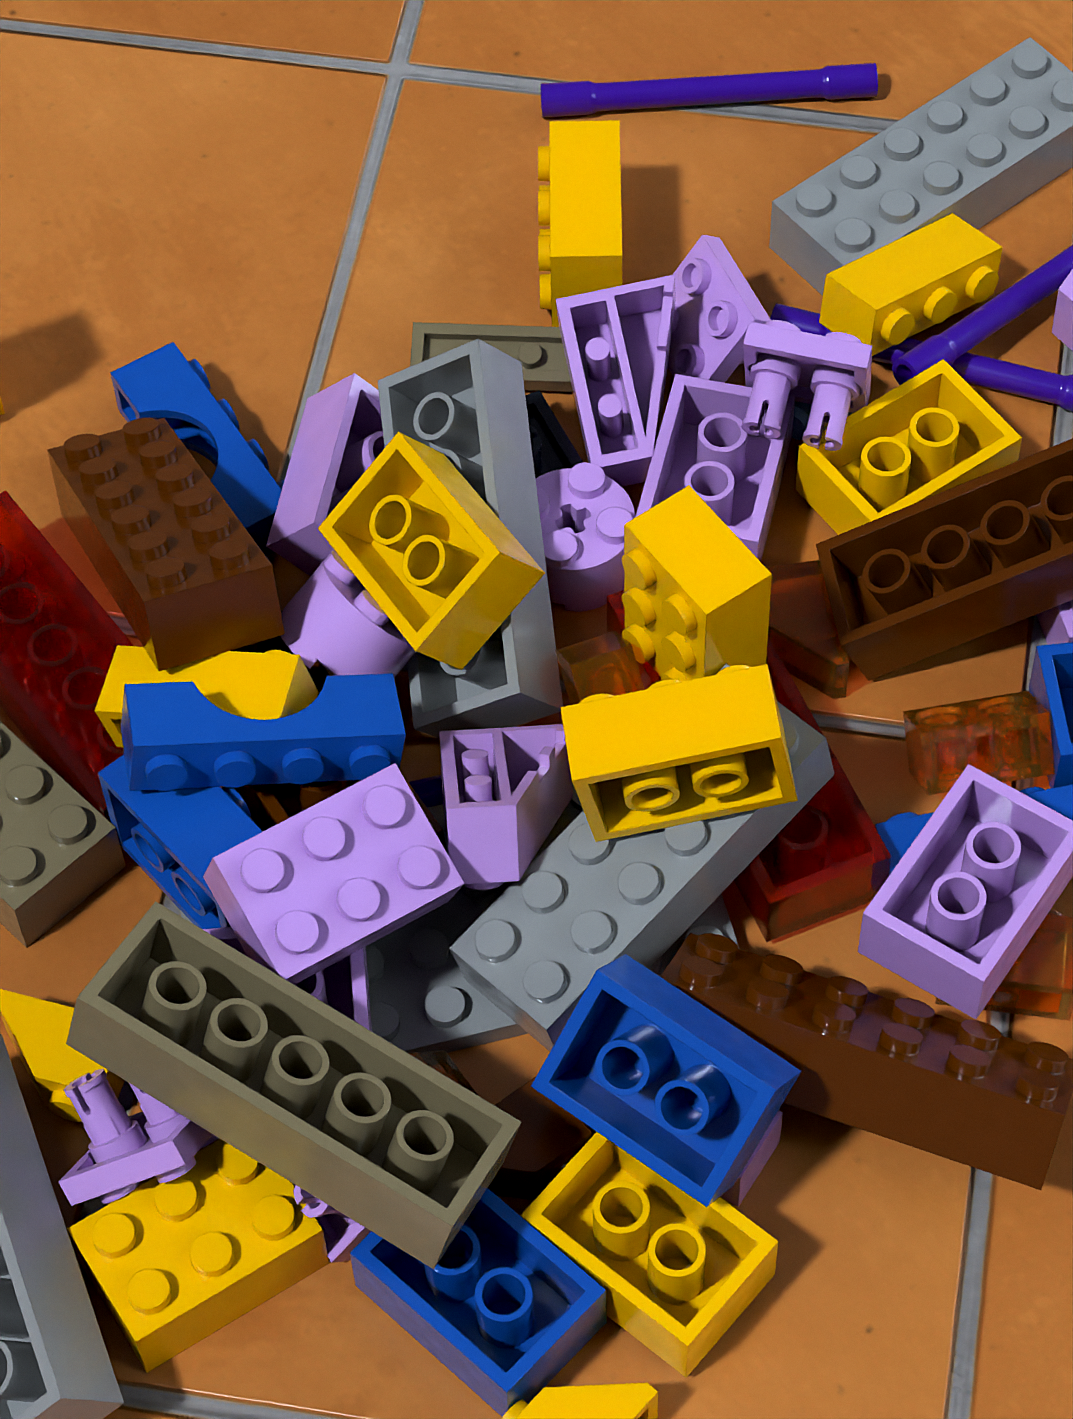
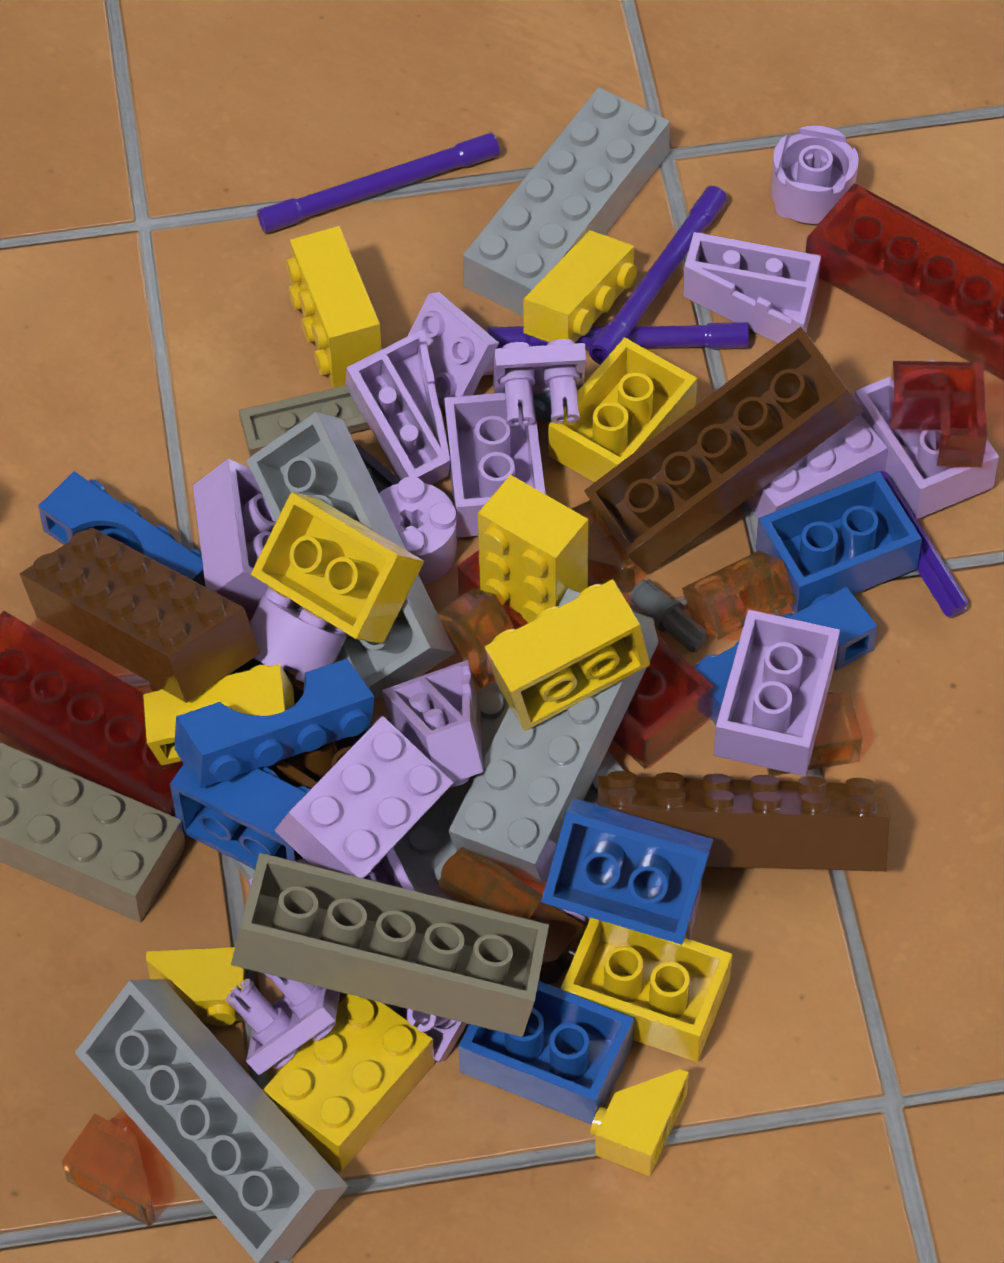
camera: 20 degrees left, 0 degrees up
none -> clear orange brick [438,847,542,920]
none -> dark grey axle [630,579,708,652]

